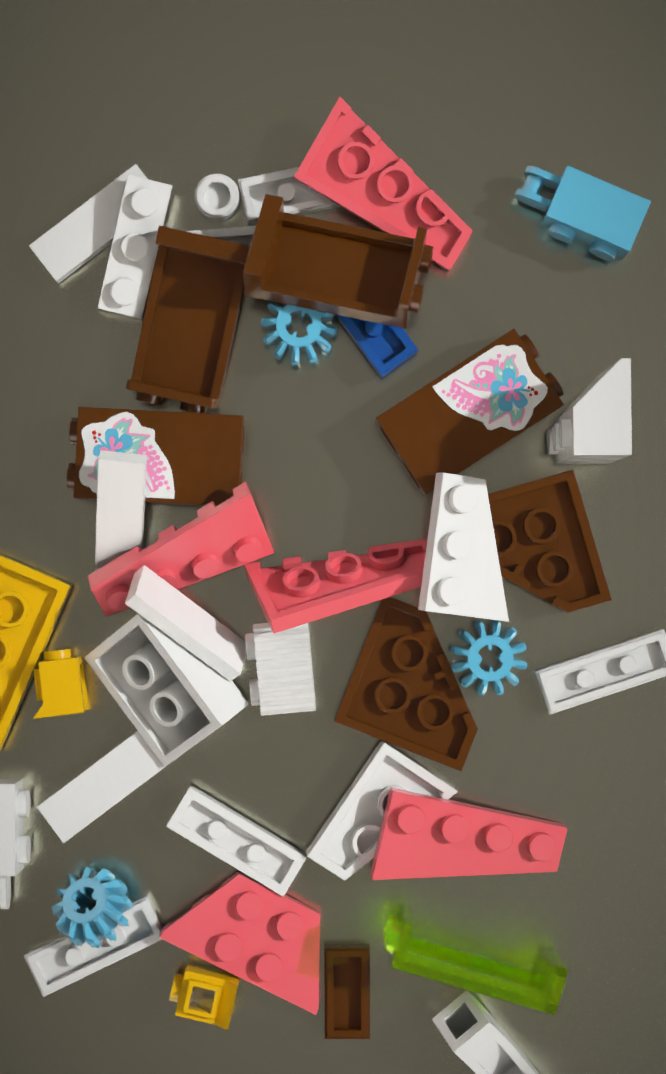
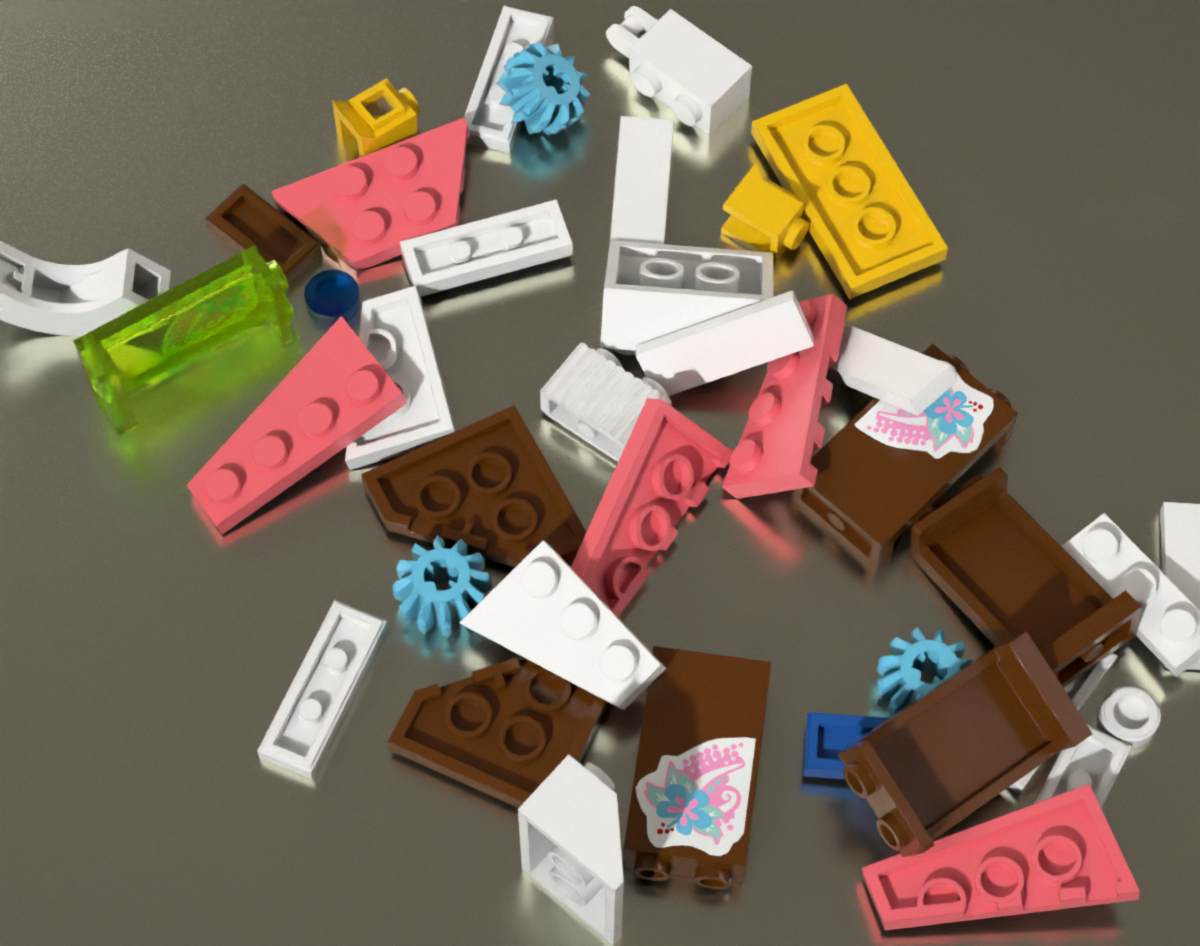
camera: 135 degrees right, 25 degrees down
none -> clear blue tile [304,269,361,326]

